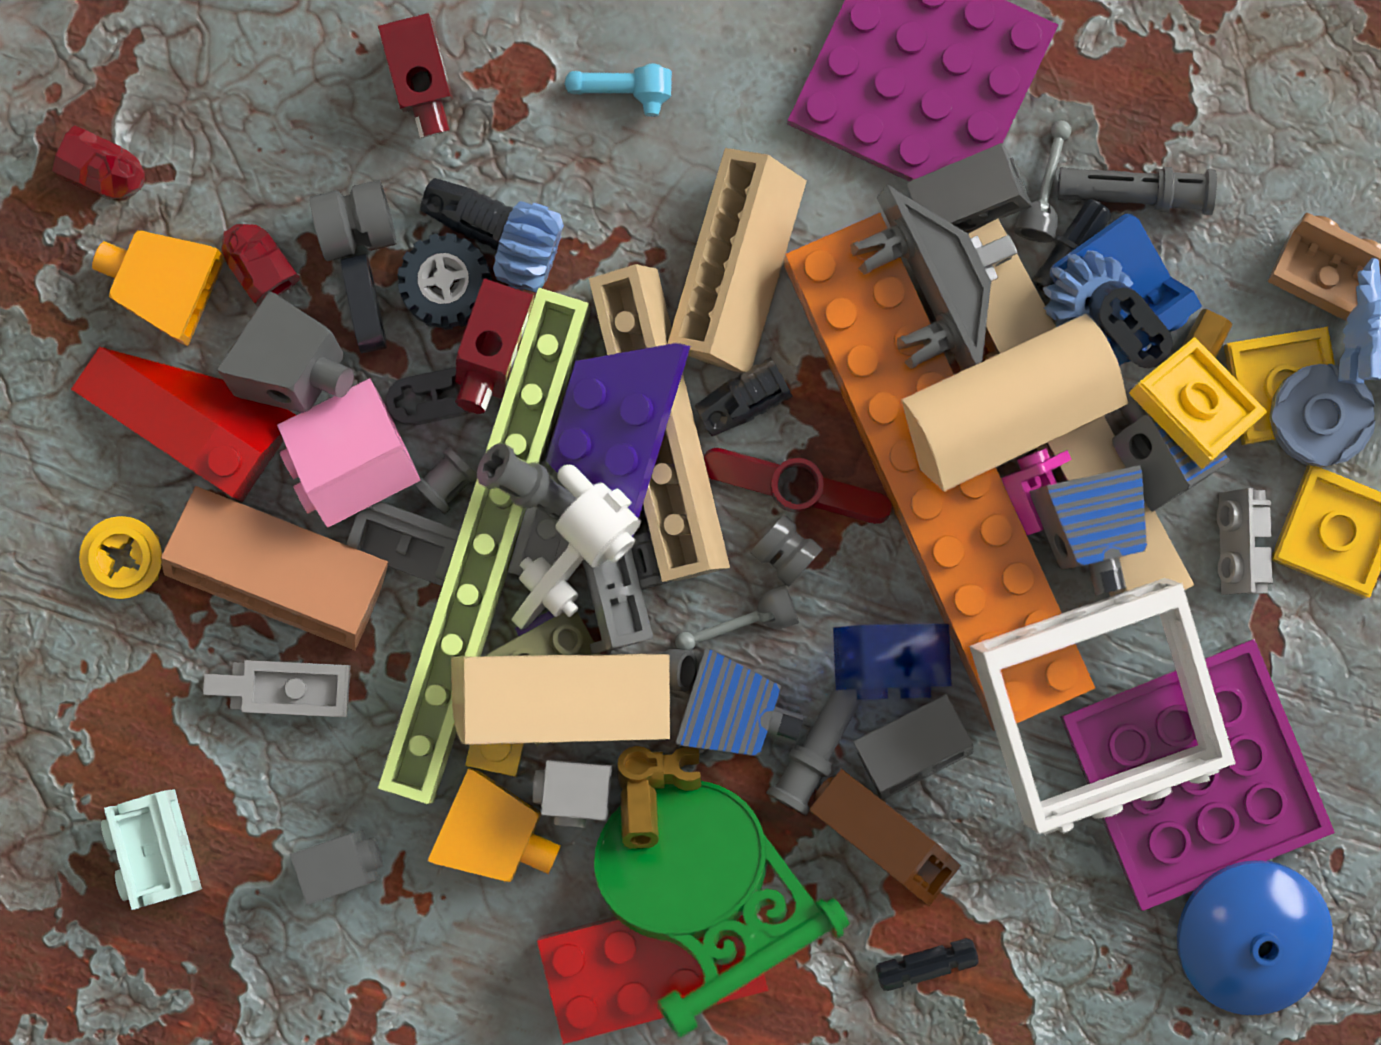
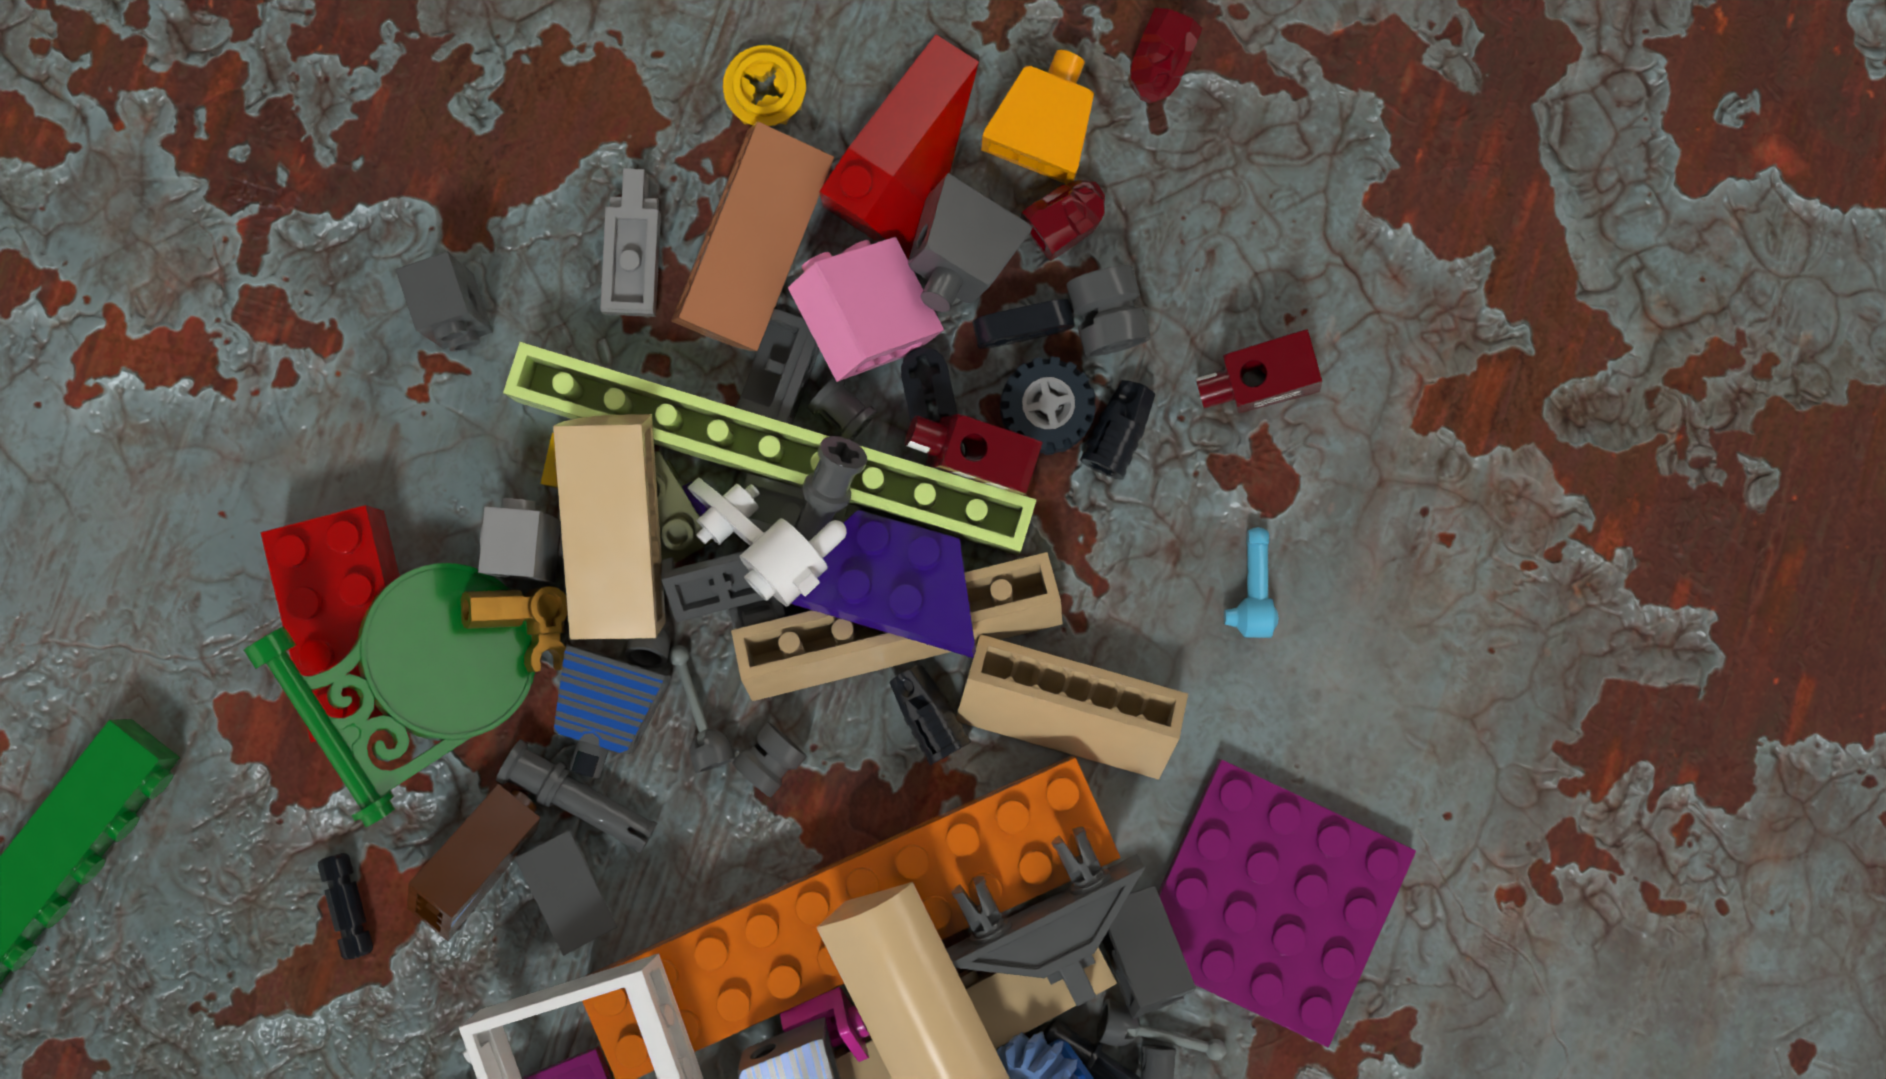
camera: 90 degrees right, 0 degrees up
light aqua hinge [101,789,202,910] -> none
light orange torso [427,768,561,882] -> none
medium blue gear [493,201,563,292] -> none
dark red piece [703,448,892,524] -> none
clear blue brick [833,623,952,700] -> none

